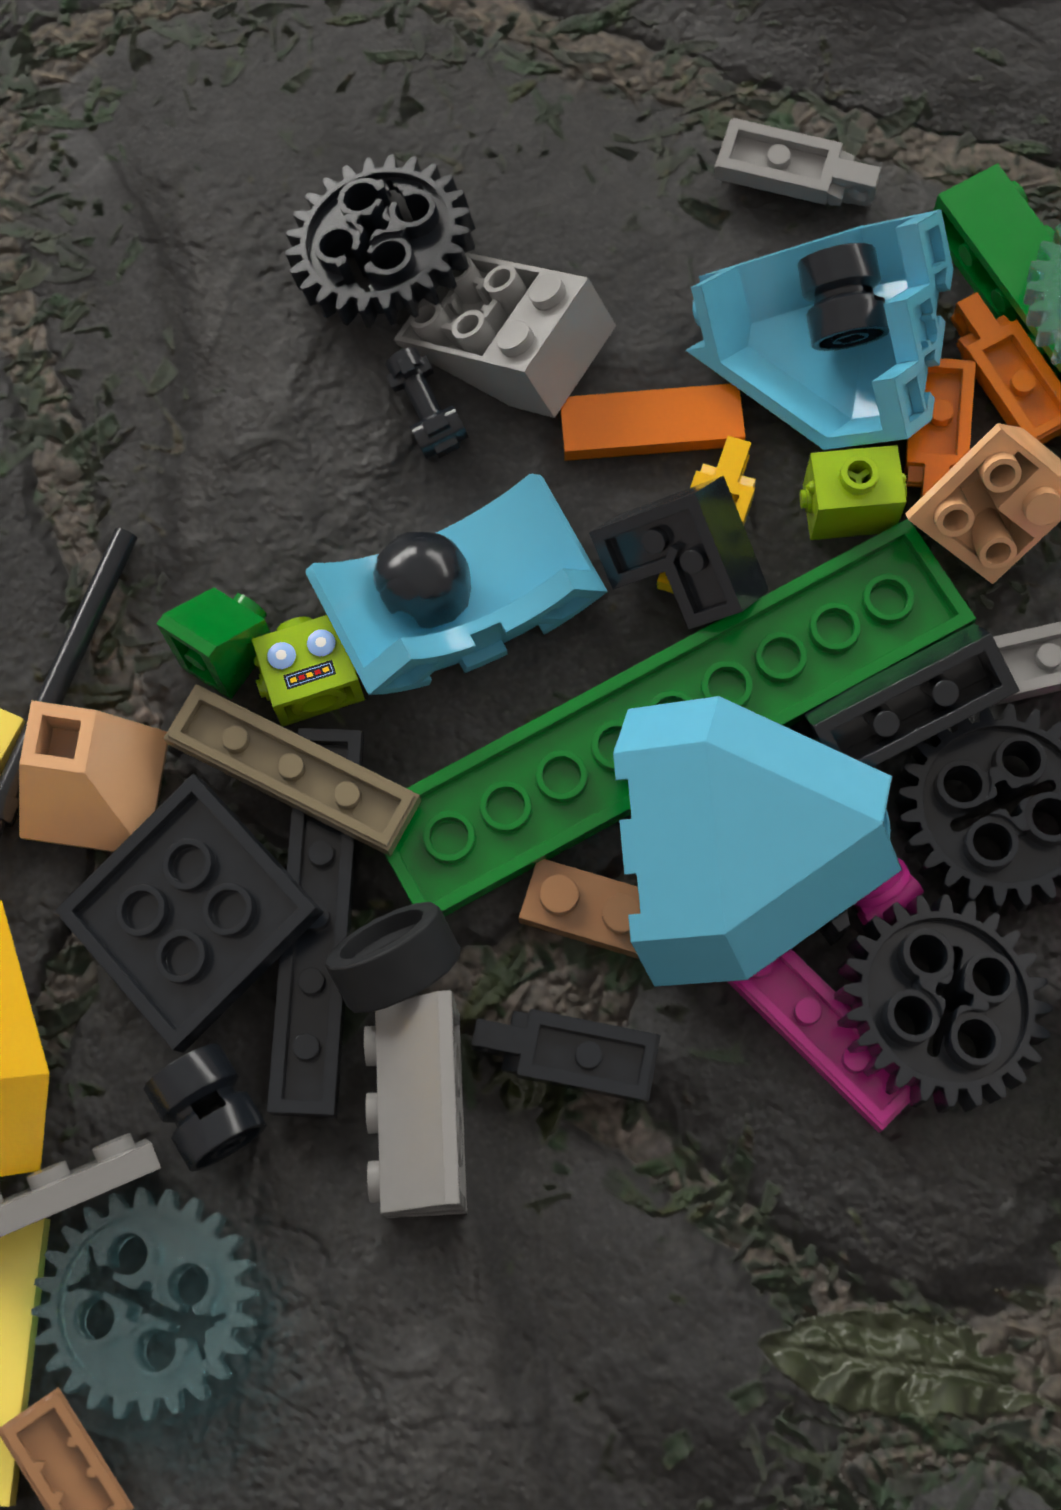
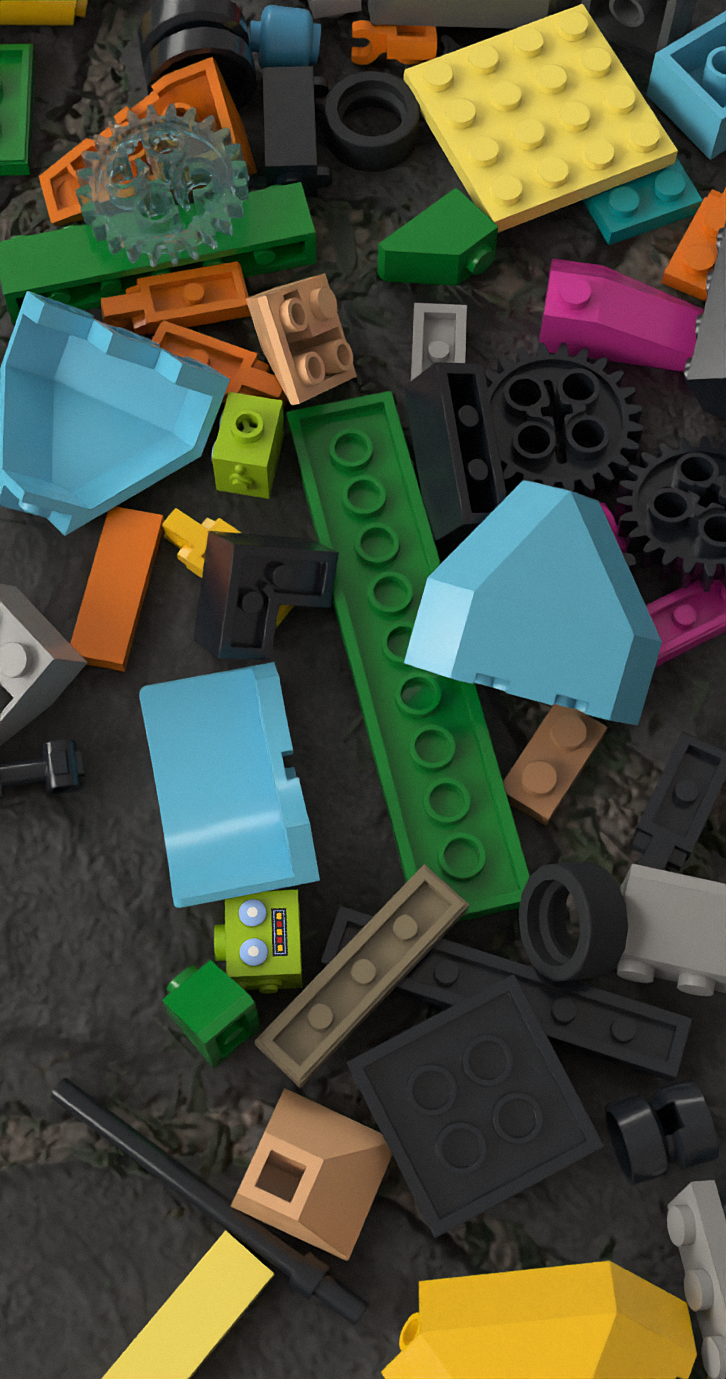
camera: 80 degrees left, 5 degrees down
black hair [373,532,471,628] -> none
black wheel [797,243,889,351] -> none

